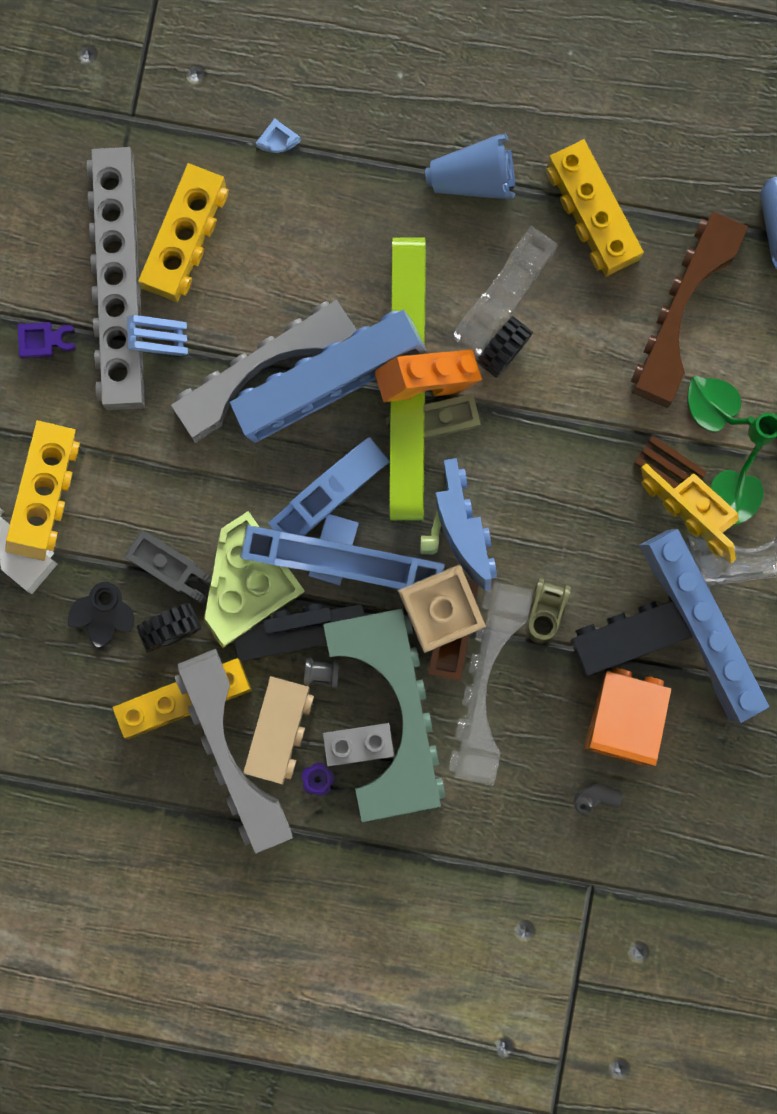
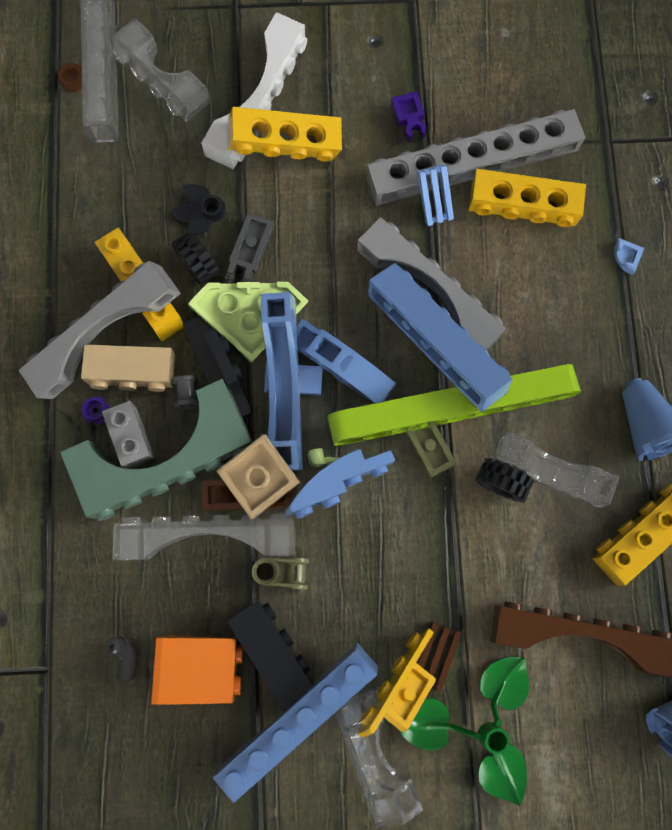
camera: 75 degrees right, 5 degrees down
orange arch [374,349,482,402] -> none

